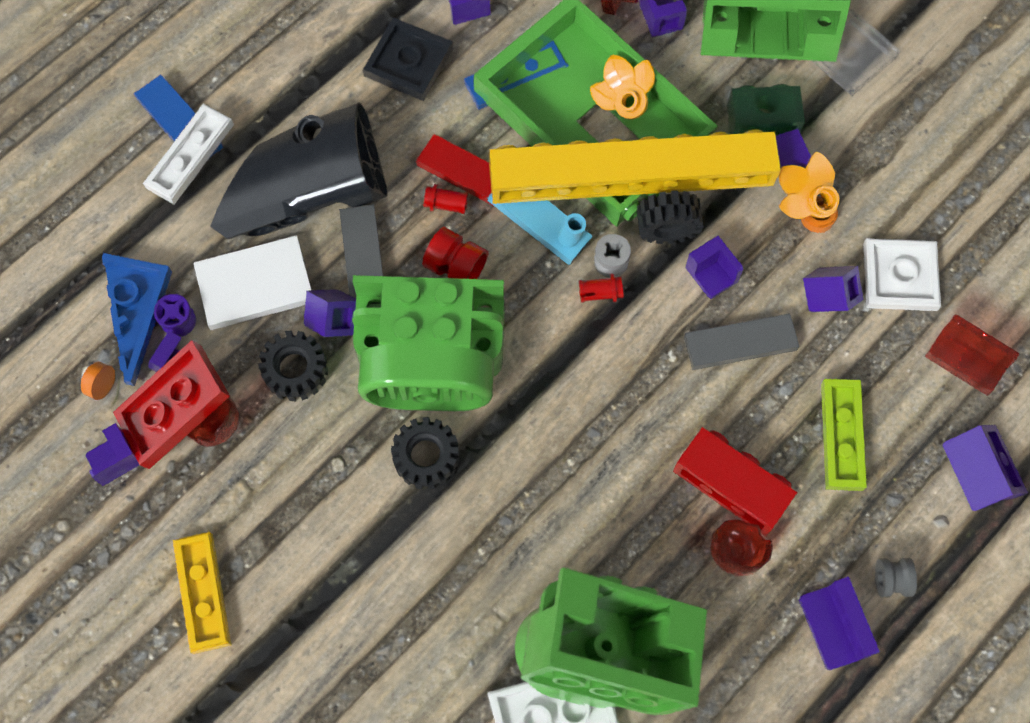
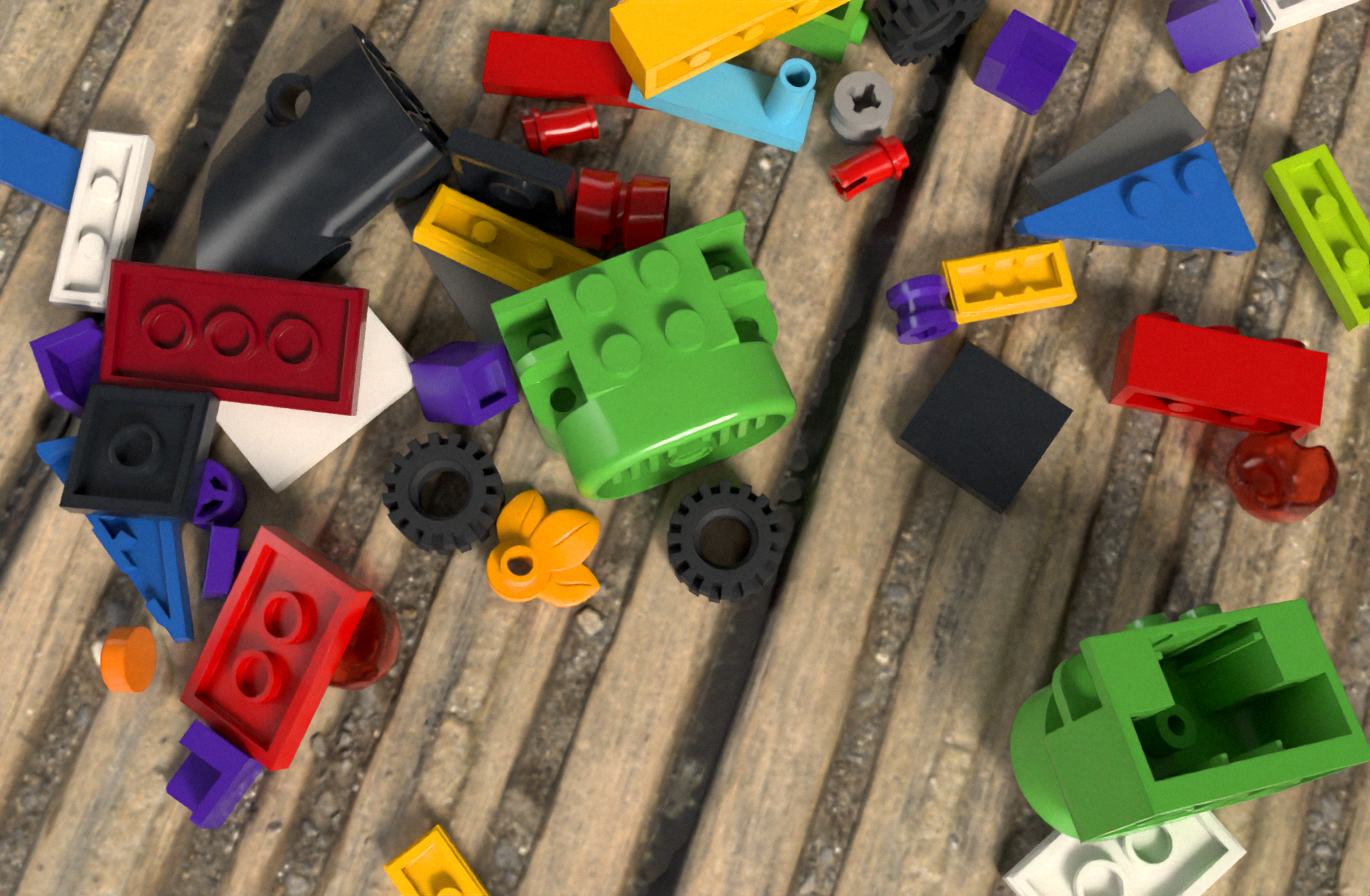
camera: 25 degrees left, 5 degrees up
none -> dark purple panel [29,318,104,419]
none -> black tile [59,384,220,524]
none -> dark red tile [99,259,370,416]
none -> yellow tile [412,183,604,292]
none -> black tile [446,126,578,238]
none -> light orange plate [485,489,600,607]
none -> dark purple wheel [886,274,958,345]
none -> black tile [896,341,1074,515]
none -> yellow plate [938,240,1077,324]
none -> blue wing [1014,141,1257,257]

